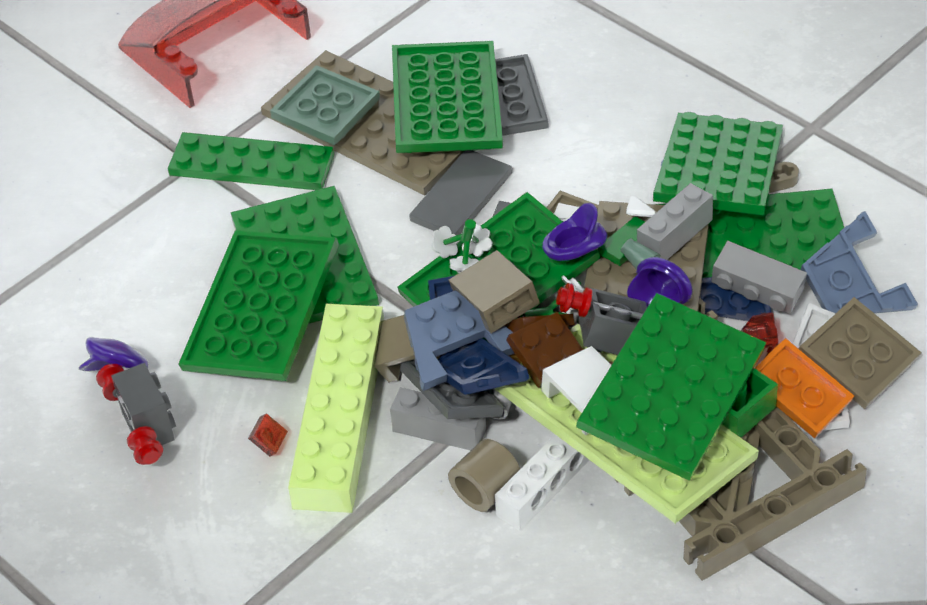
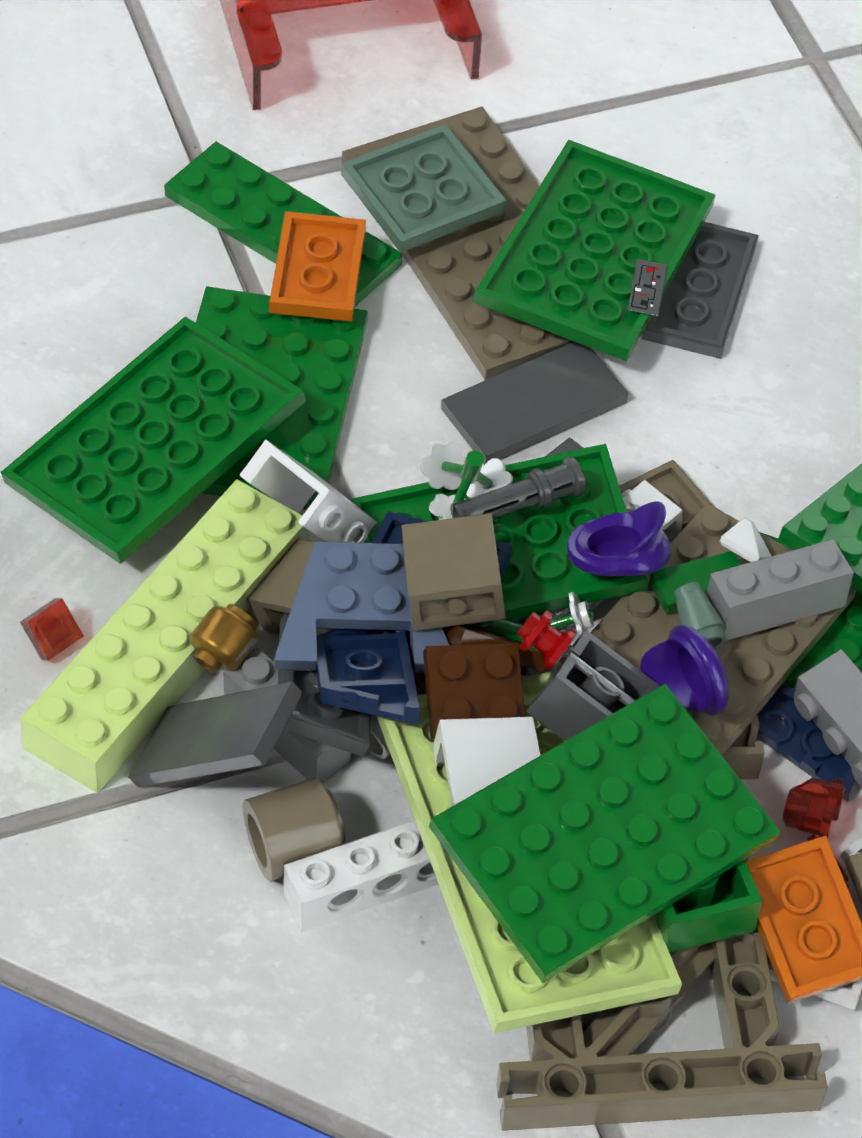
camera: 20 degrees right, 5 degrees up
none -> dark grey tile [128,681,302,787]
none -> pearl gold head [190,604,258,674]
none -> white panel [240,440,377,543]
none -> orange plate [269,211,366,321]
none -> dark grey pin [450,457,586,519]
none -> dark grey sticker [628,259,667,316]

